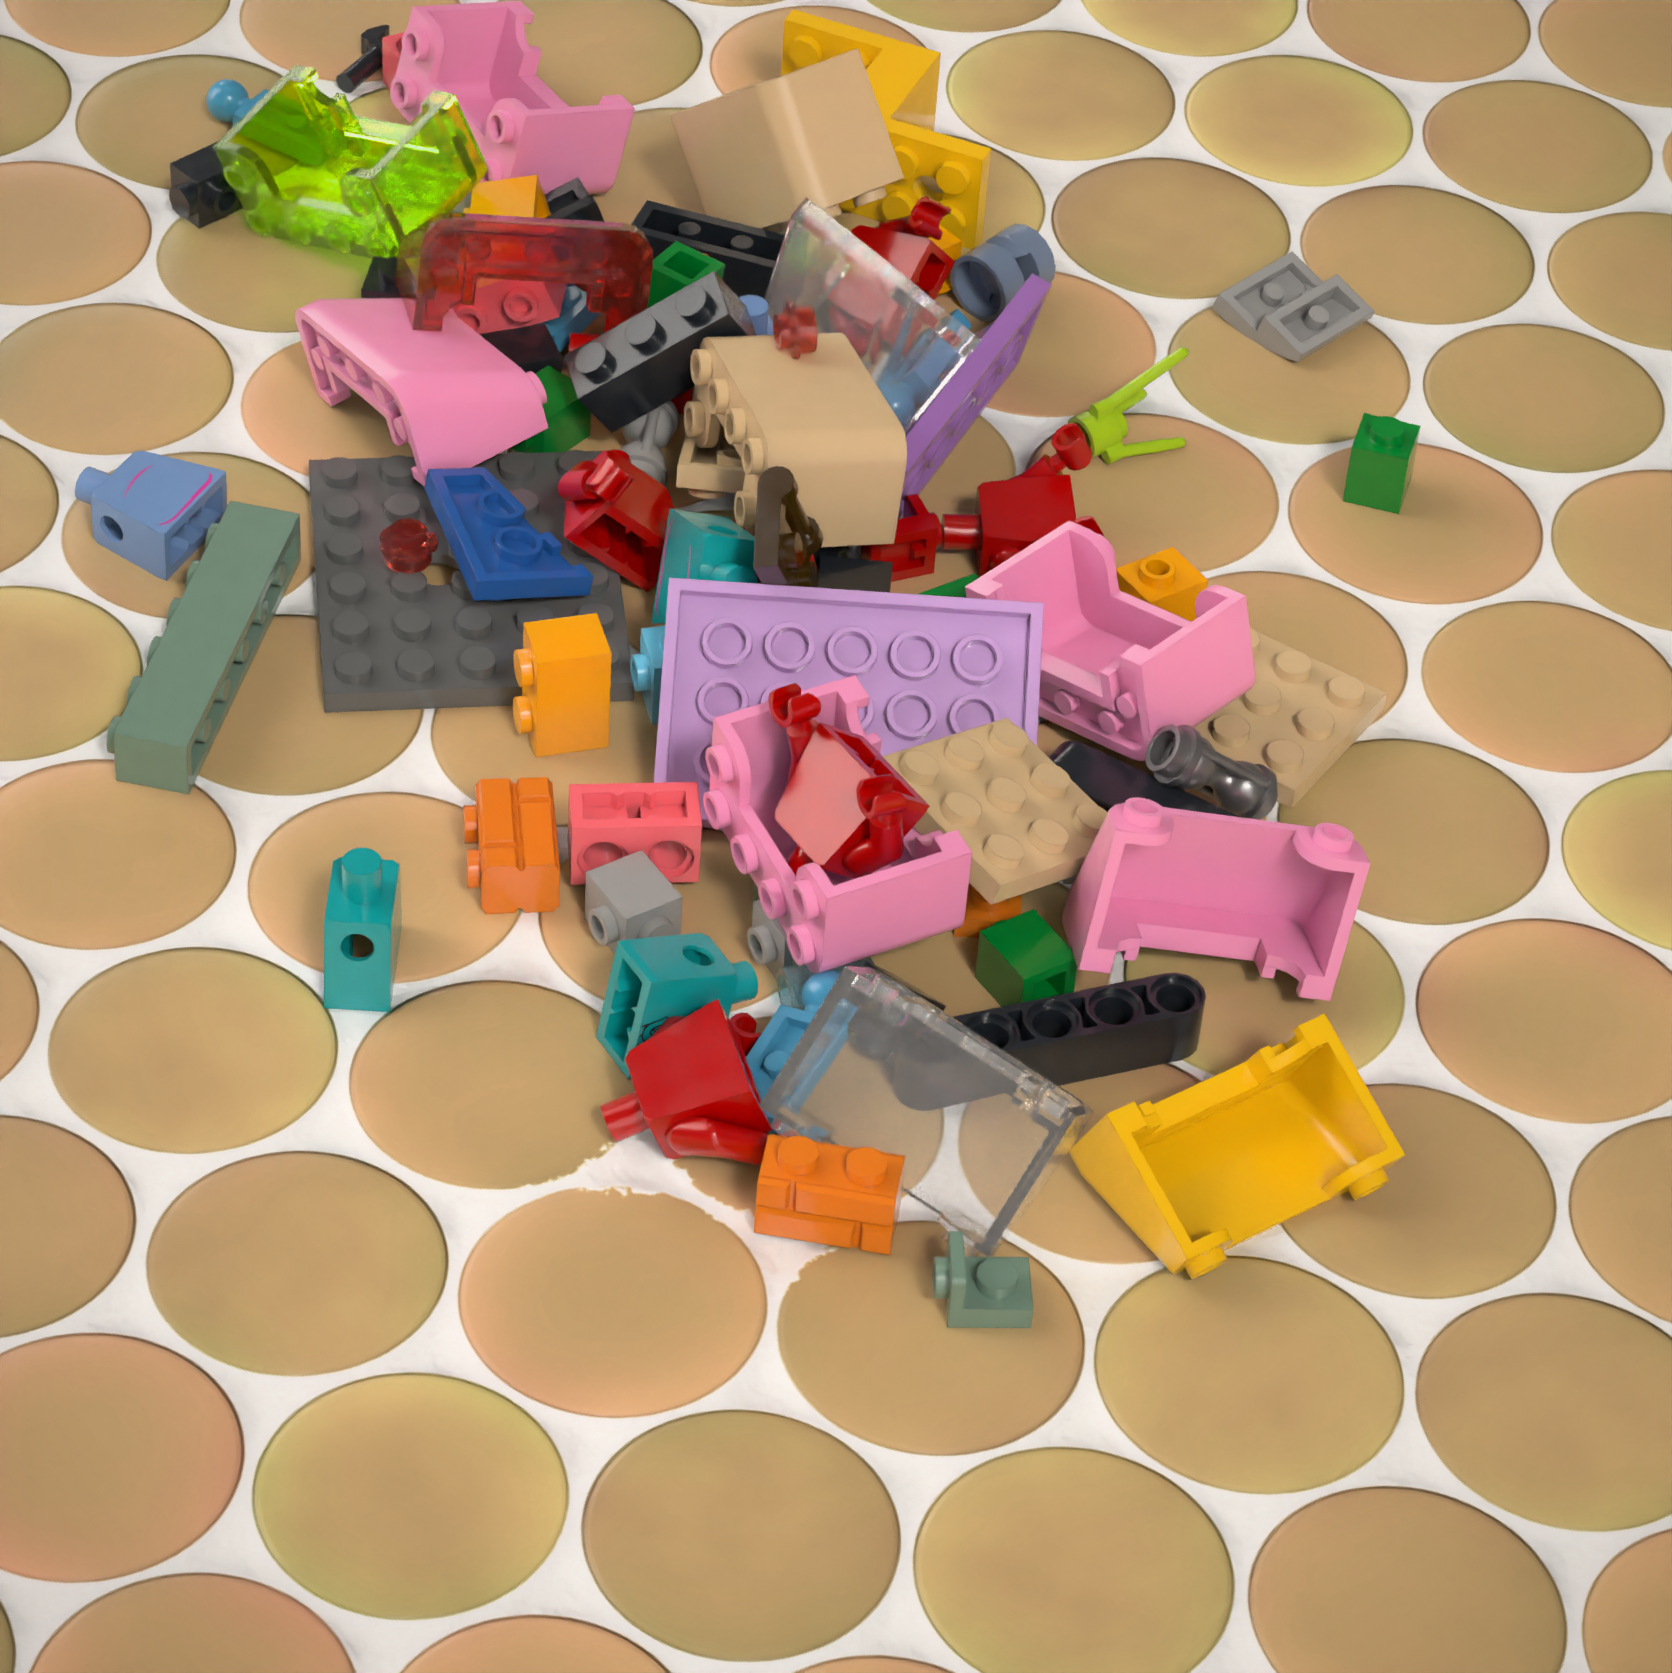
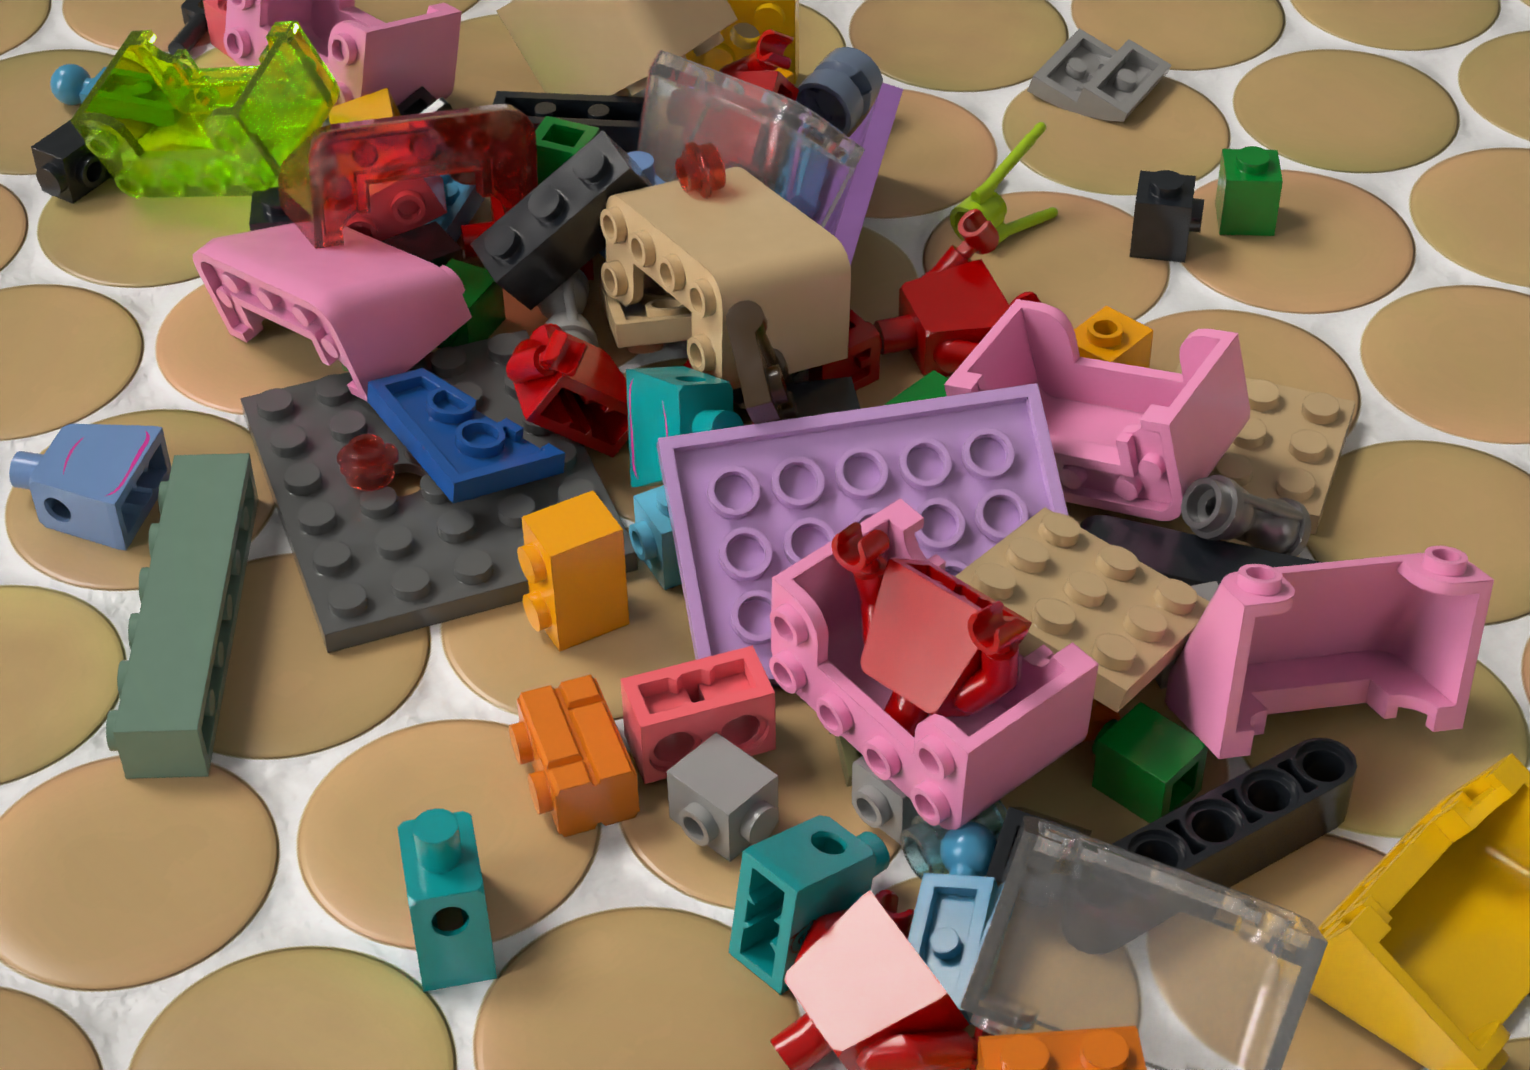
camera: 10 degrees left, 0 degrees up
none -> black brick [1130,170,1205,263]

